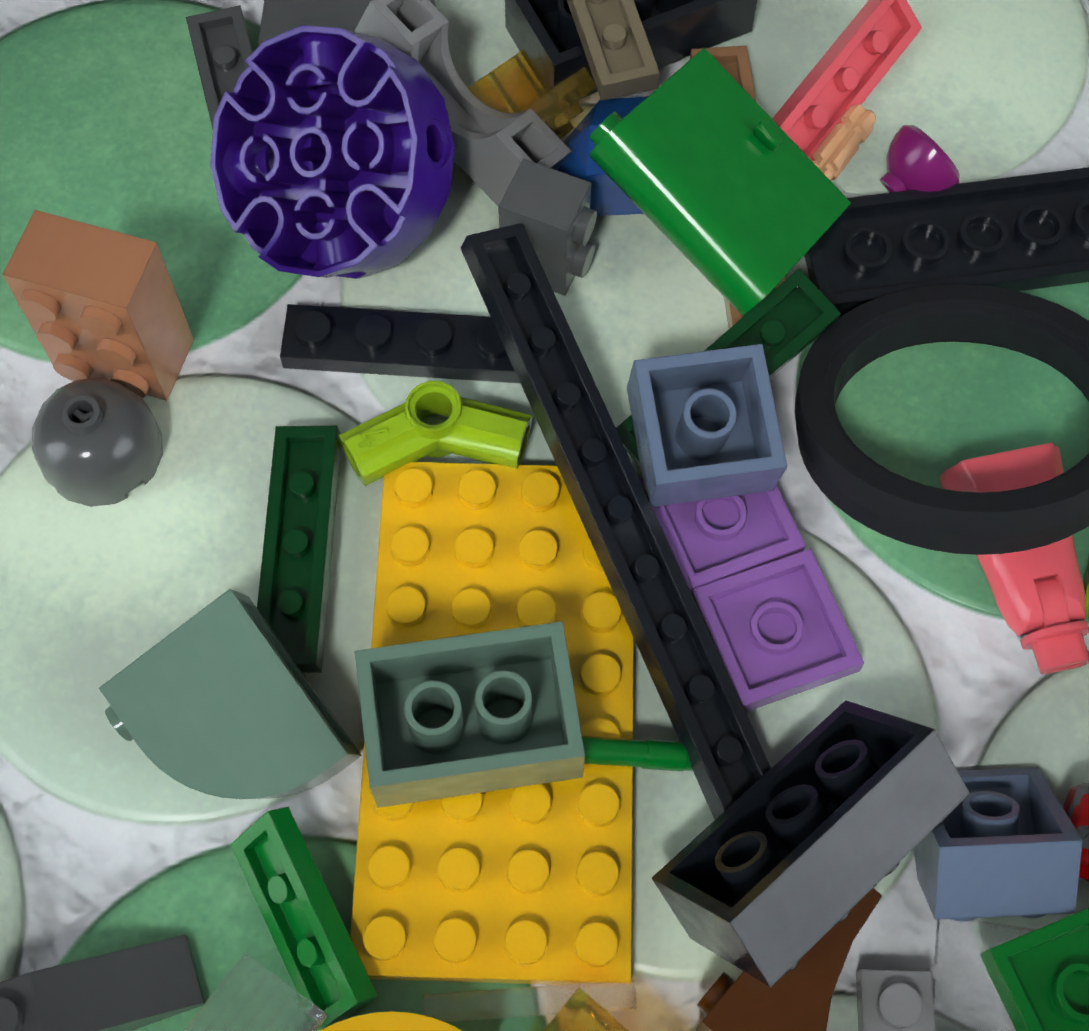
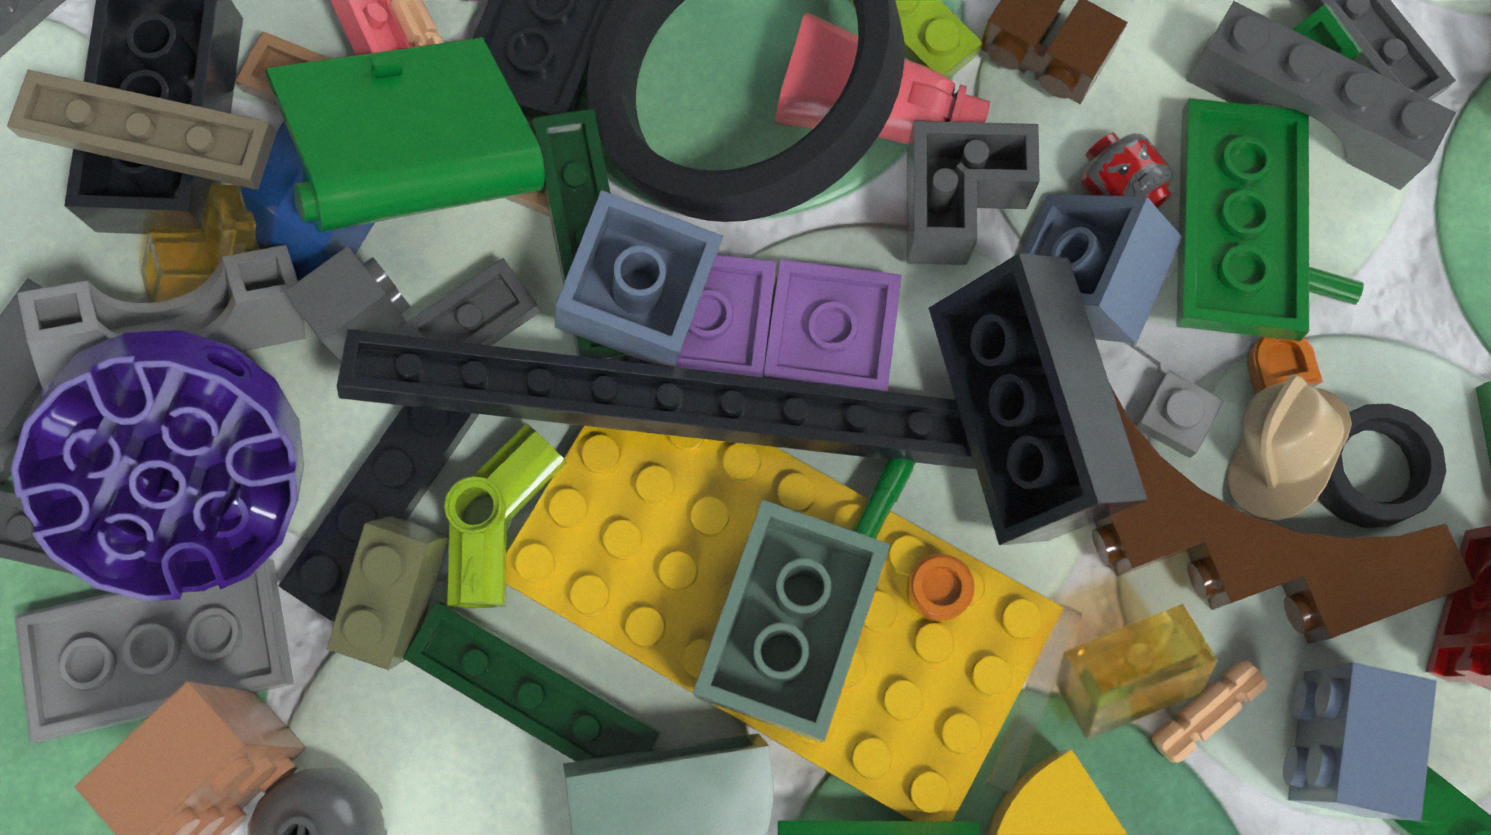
camera: 60 degrees left, 10 degrees up
none -> light grey tile [14,558,294,743]
none -> olive brick [326,516,449,670]
none -> dark grey plate [400,258,541,346]
none -> dark grey brick [907,121,1040,265]
none -> orange tile [907,554,975,622]

